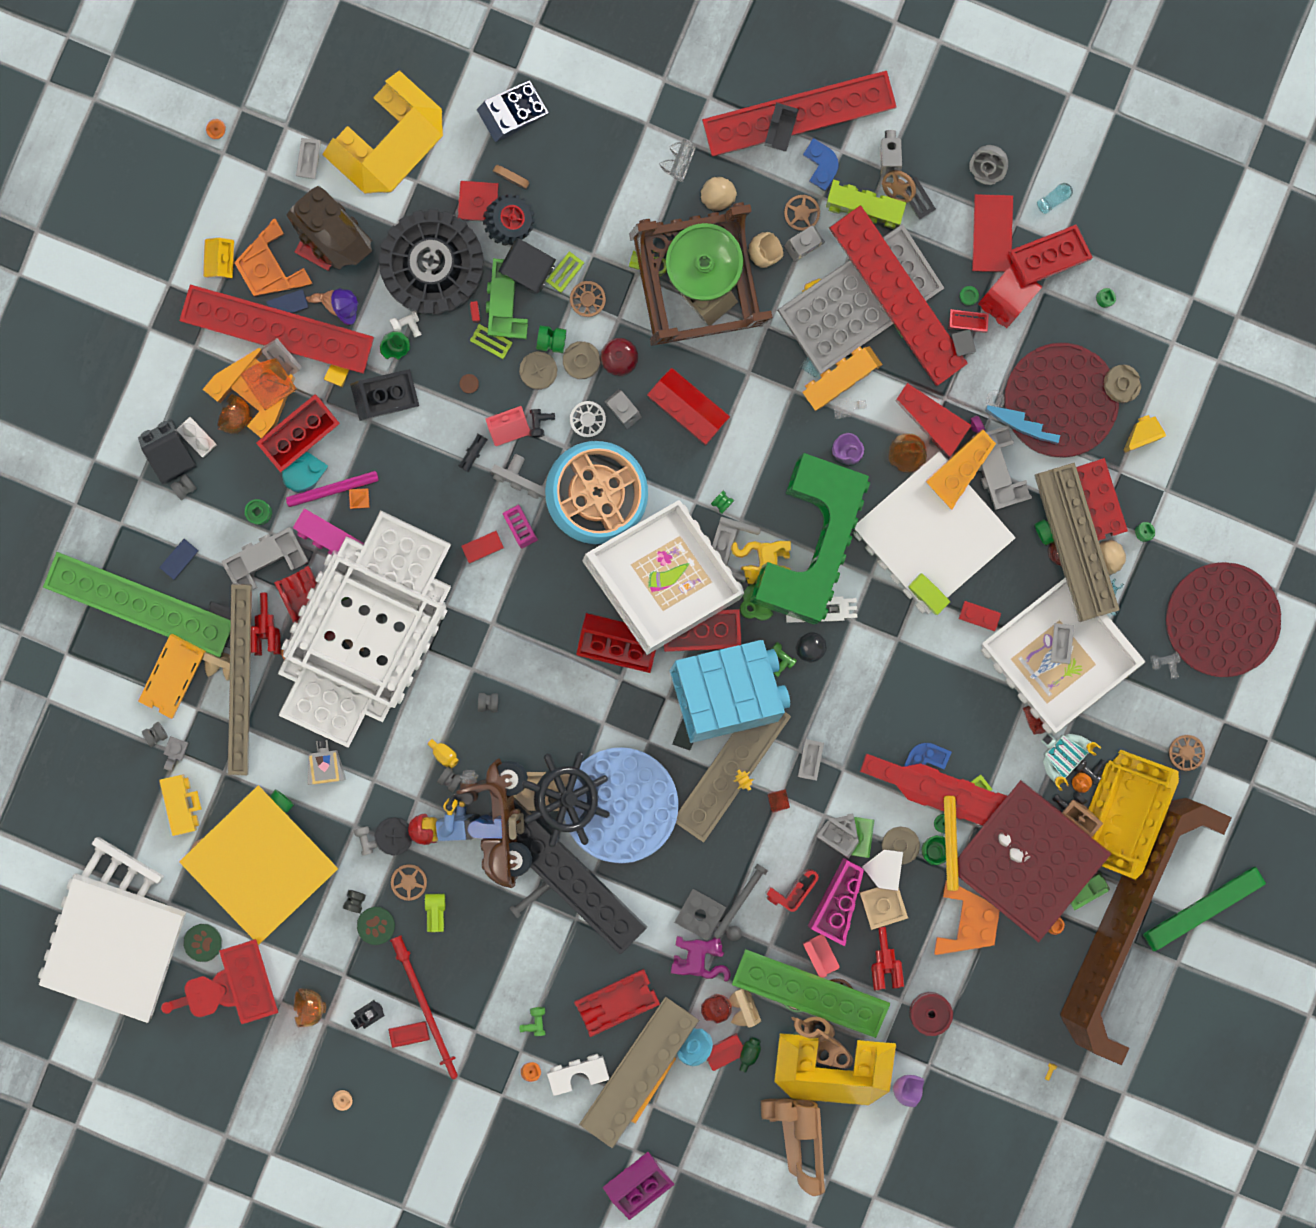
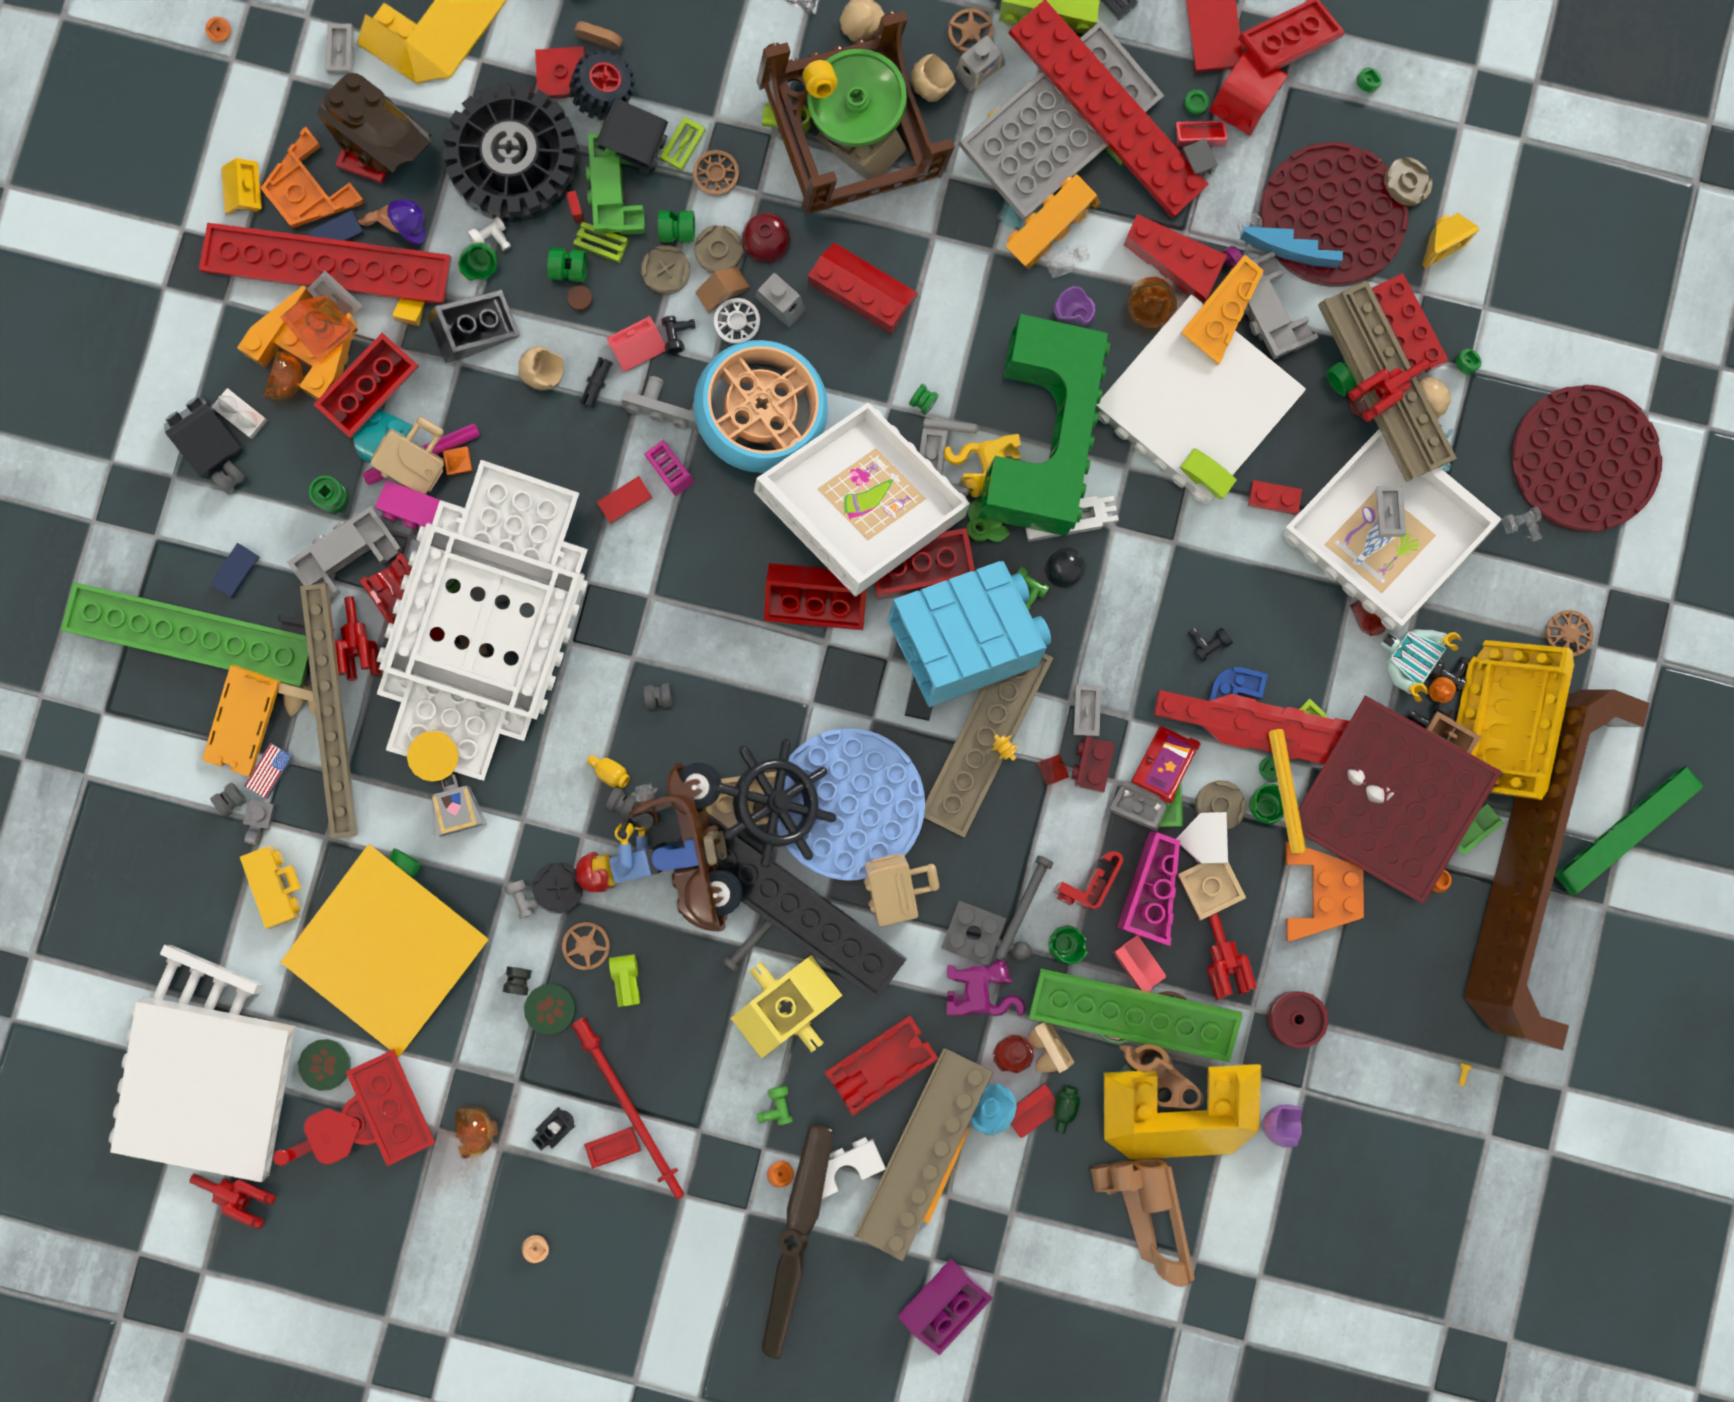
camera: 10 degrees left, 5 degrees down
none -> red plant [189,1173,277,1229]
none -> tile [244,743,294,800]
none -> tan piece [370,417,444,495]
none -> yellow tile [407,730,459,782]
none -> tan hair [518,346,564,391]
none -> green wheel [547,247,587,283]
none -> medium nougat slope [696,267,750,313]
none -> light yellow slope [731,955,843,1059]
none -> dark brown piece [762,1124,834,1359]
none -> yellow head [803,60,837,98]
none -> tan piece [864,854,939,927]
none -> green hair [1048,925,1088,965]
none -> dark red bracket [1071,735,1115,793]
none -> door [1131,726,1201,803]
none -> black piece [1188,627,1233,662]
none -> red plant [1349,359,1430,422]

